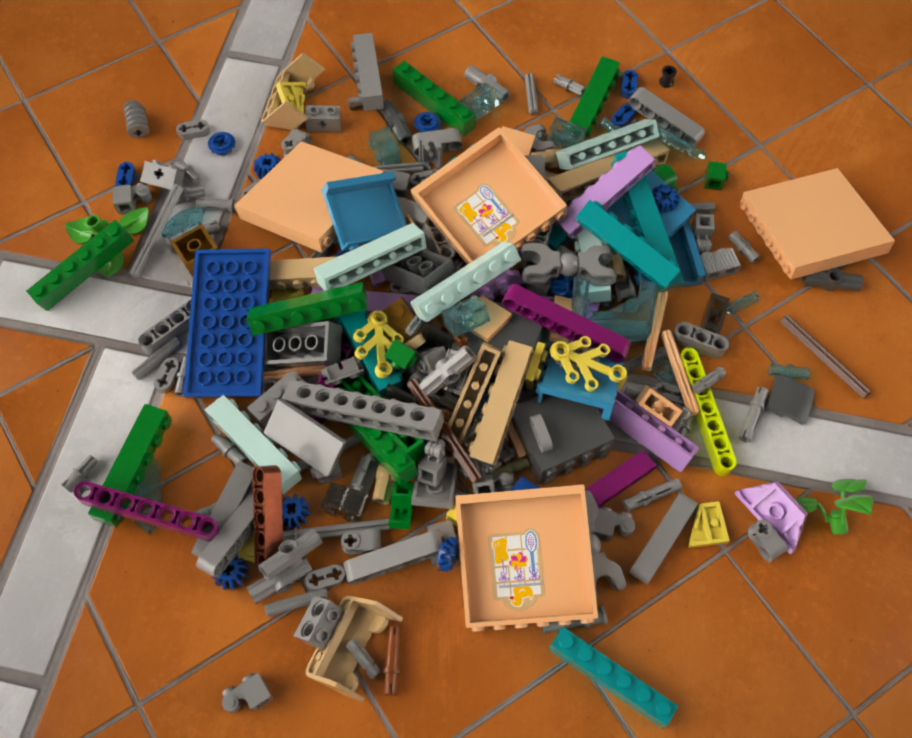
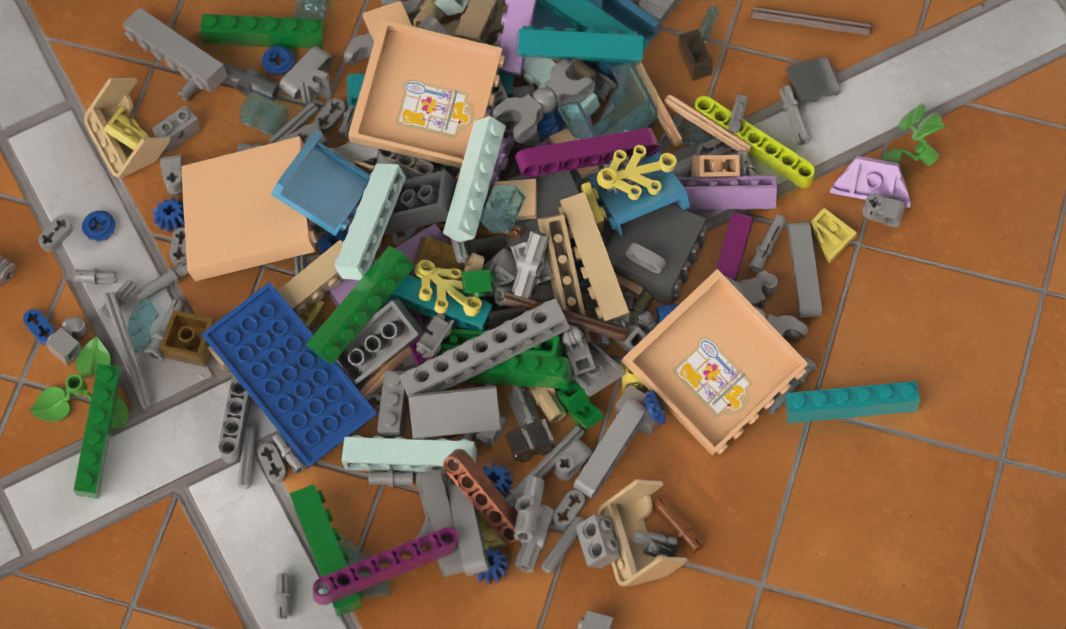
camera: 35 degrees left, 0 degrees up
light grey brick [140,160,185,190] -> none
light grey beam [673,322,729,359] -> none
clear light blue pin [768,363,810,380] -> none
none -> black sticker [643,538,678,557]

